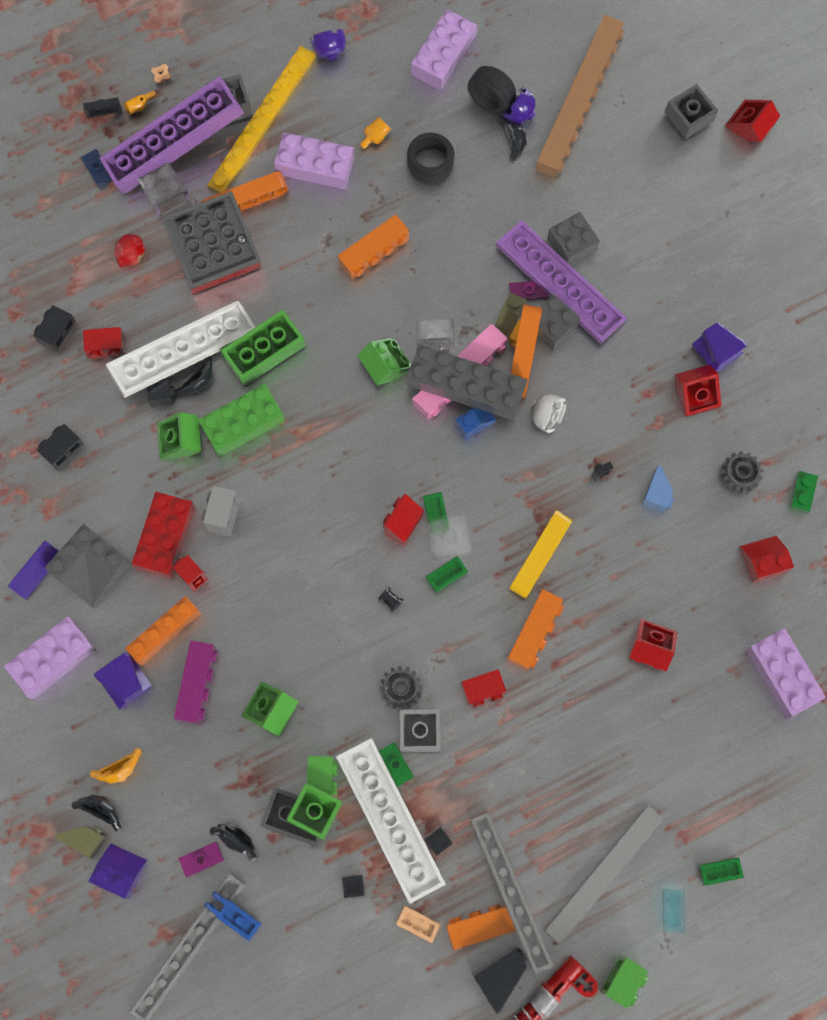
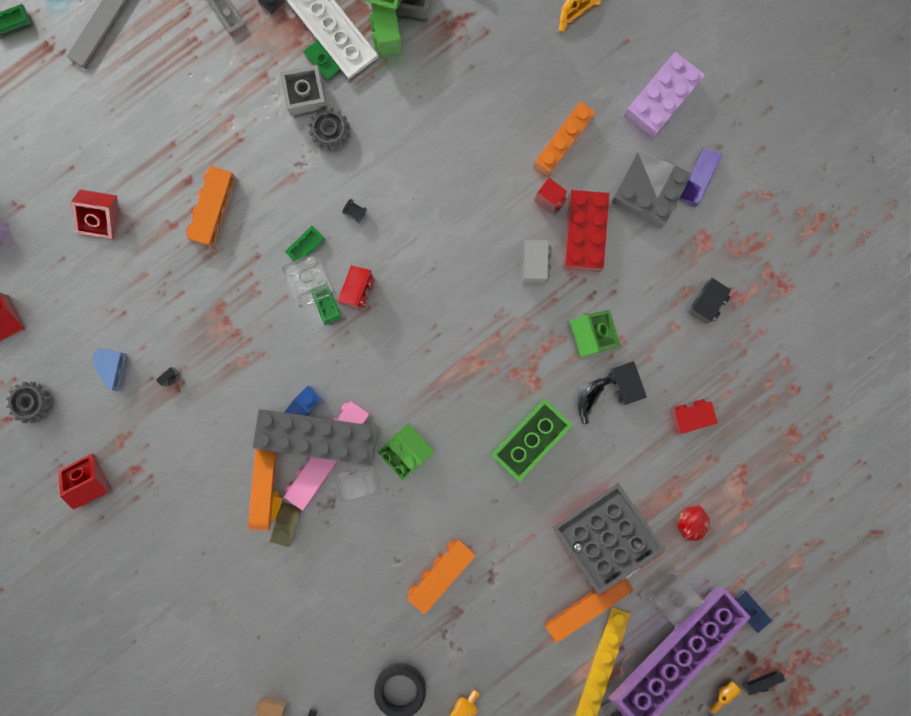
camera: 170 degrees right, 10 degrees up
black brick [33,305,76,352] -> none
dark purple piece [94,652,152,710] -> none
white plate [106,301,255,398] -> none
magenta brick [174,640,218,725] -> none
bright green brick [198,384,285,457] -> none
bright green slope [241,682,299,737] -> none
lavender brick [274,132,354,190] -> none
red brick [461,669,507,708] -> none
medium lavender plate [495,220,627,344] -> none
magenta plate [509,281,548,301] -> none
yellow beam [509,510,573,599] -> none
white cylinder [531,394,566,433] -> none
dark grey brick [537,293,581,350] -> none
dark grey brick [547,212,600,265] -> none
dark purple piece [692,322,748,372] -> none

